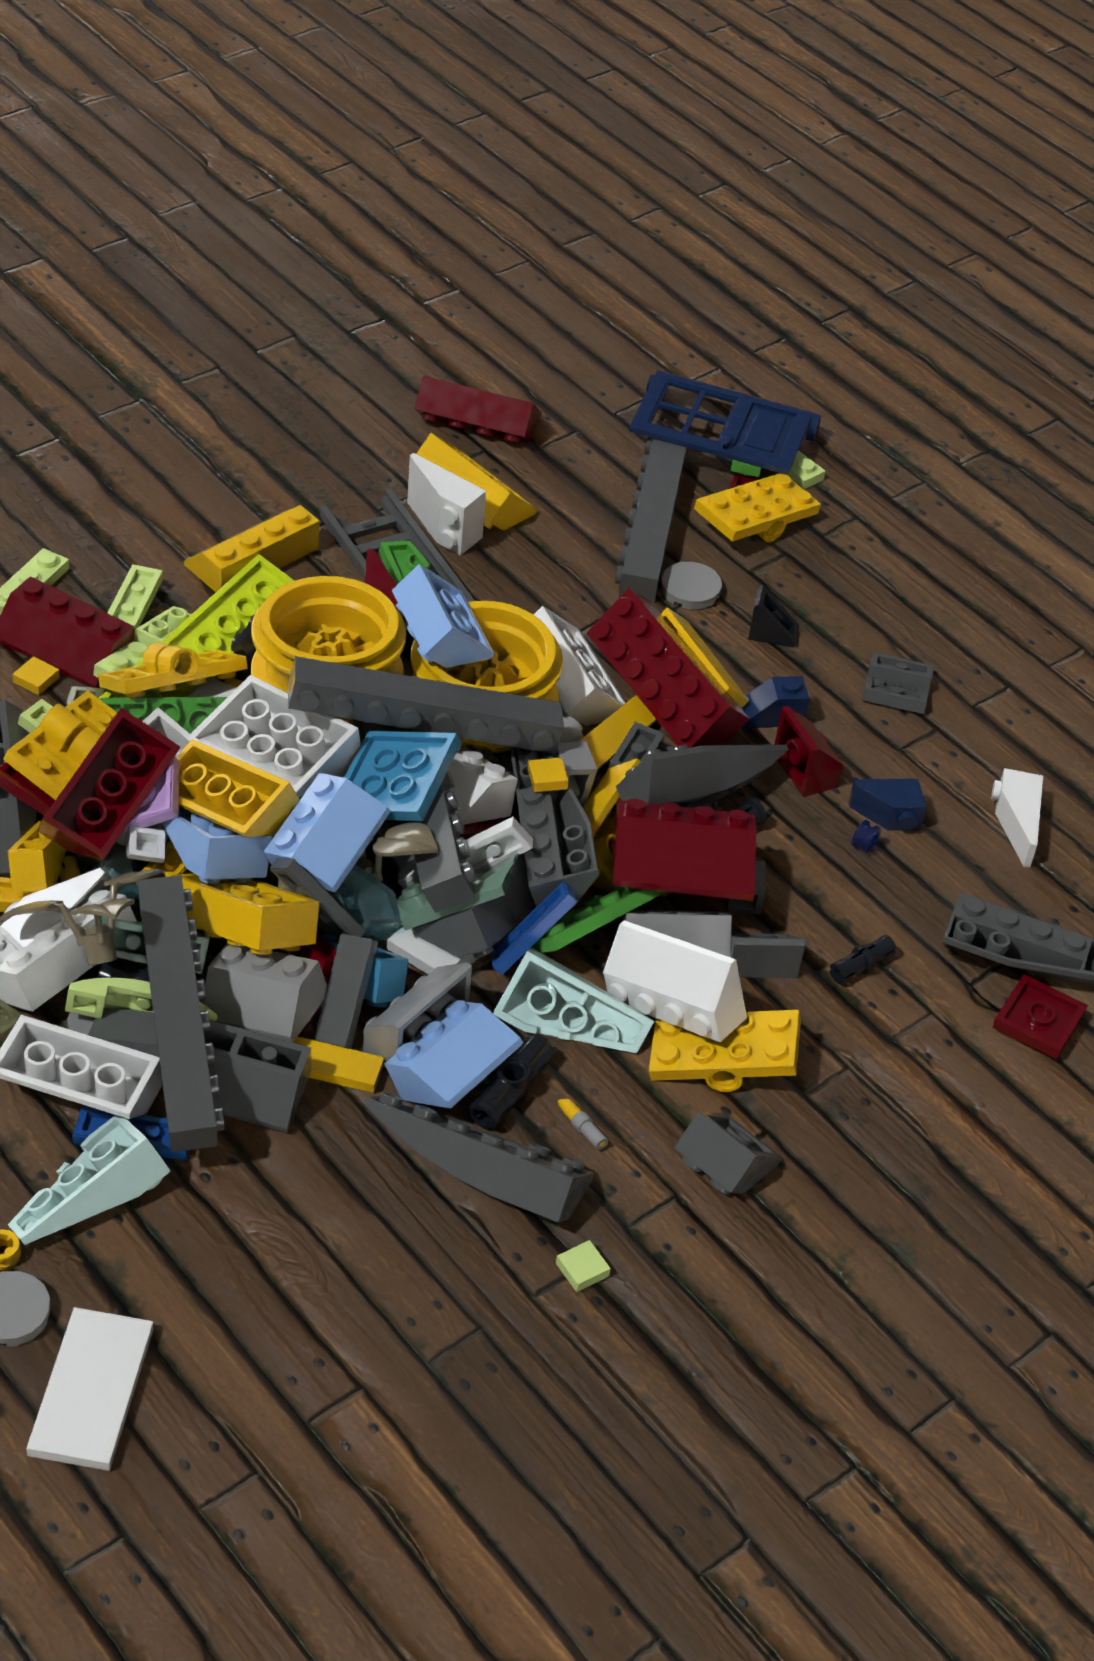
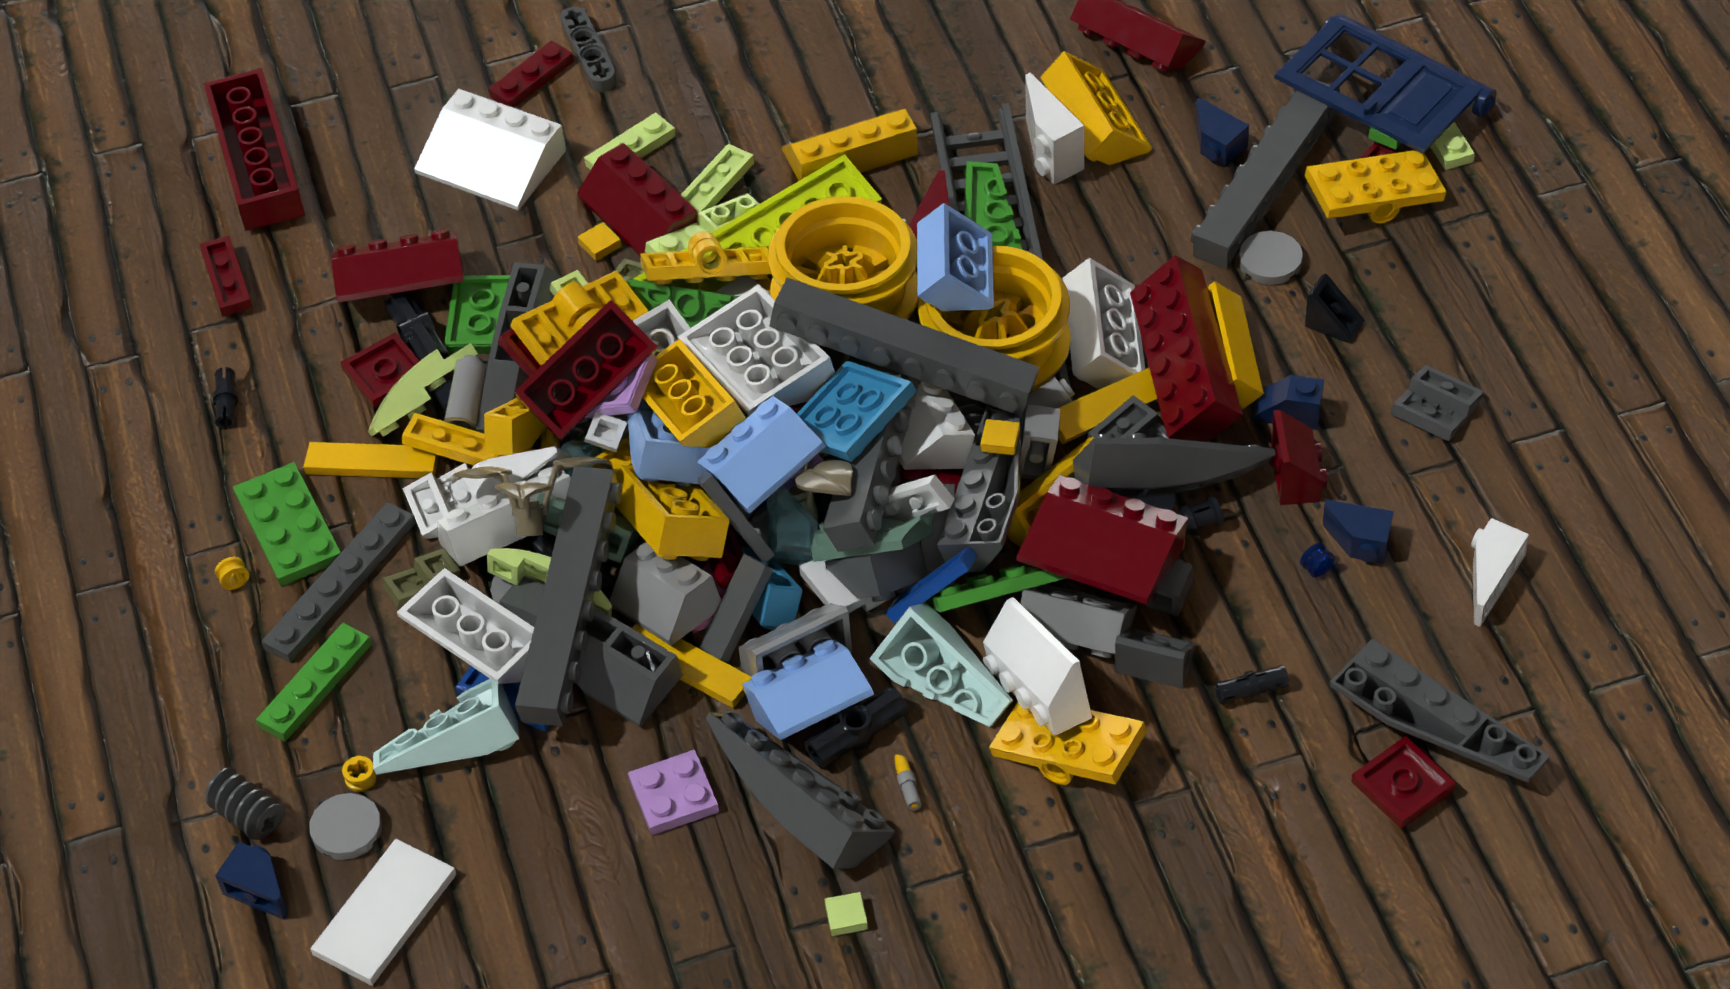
camera: 30 degrees right, 5 degrees up
dark grey slope [674,1111,783,1195] -> none
none -> lavender plate [627,749,719,836]
none -> dark blue slope [1195,98,1249,167]

